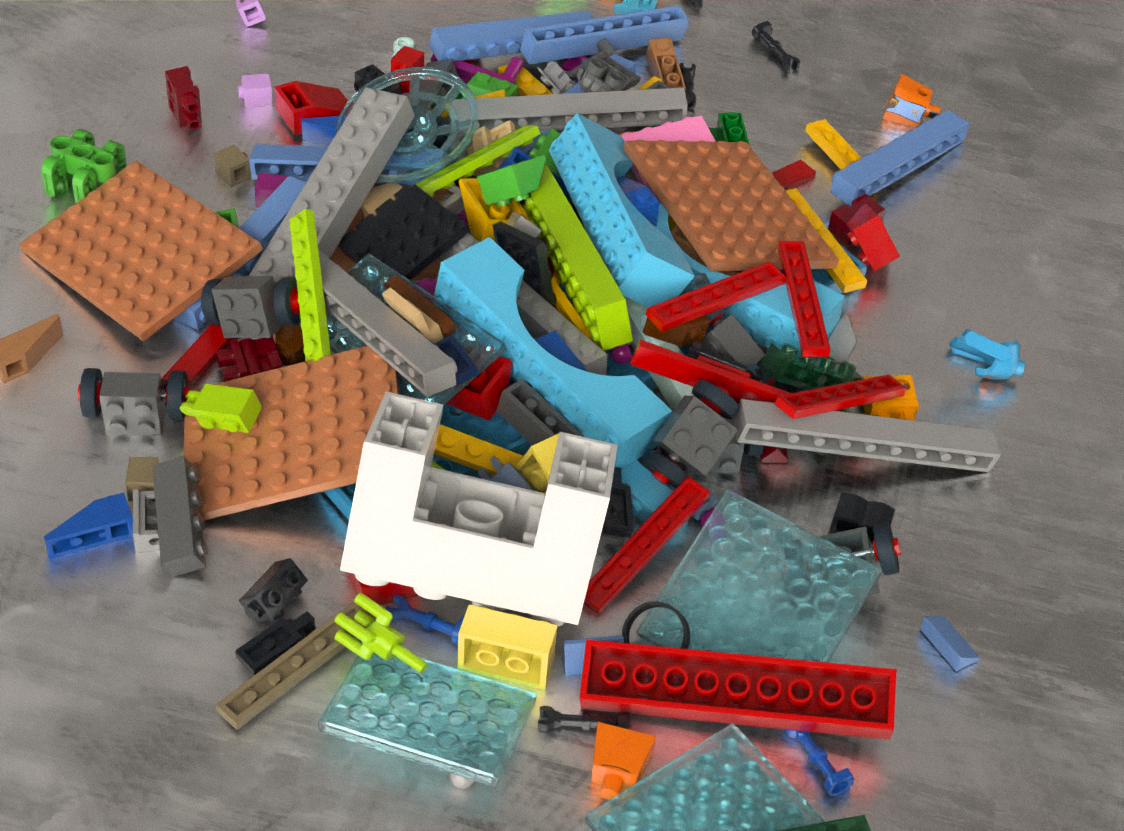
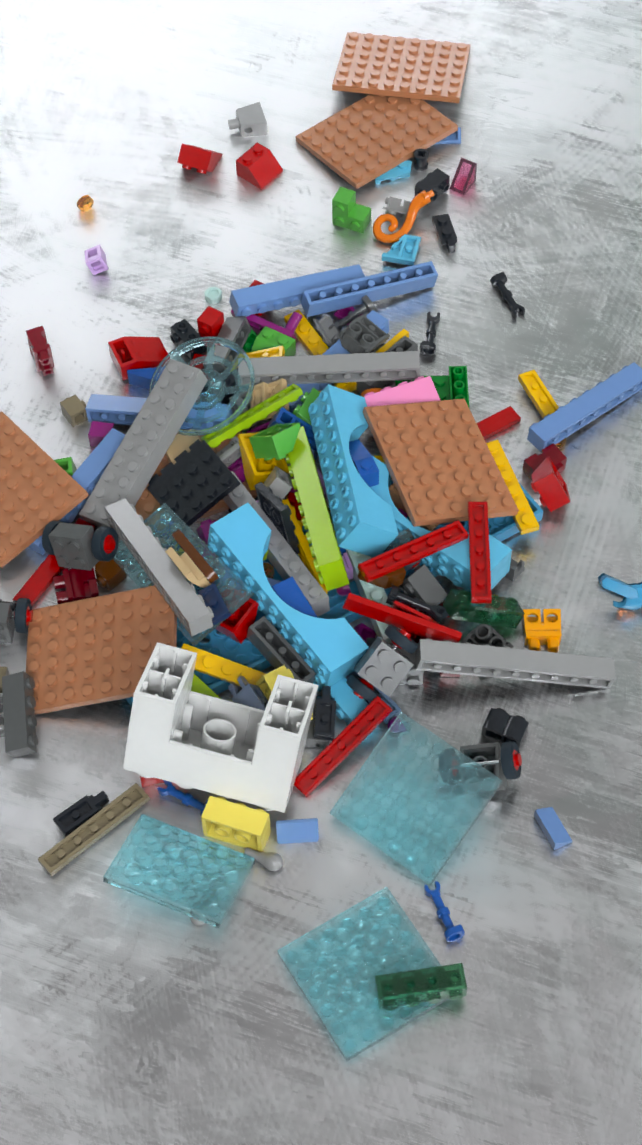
camera: 10 degrees right, 10 degrees up
lime brick [180,384,263,433] -> none
lavender brick [238,73,273,108] -> none
black brick [239,558,308,623] -> none
lime plate [289,209,331,361] -> none
lime plant [334,593,428,674] -> none
black piece [538,706,629,732] -> none
red brick [579,639,897,740] -> none
orange torso [591,722,656,800] -> none
black tyre [622,601,690,649] -> none
medium nougat slope [646,38,686,90] -> none
red tile [774,374,907,419] -> none
light grey slope [827,313,858,366] -> none
orange torso [883,74,941,127] -> none
none -> light grey piece [244,847,283,872]

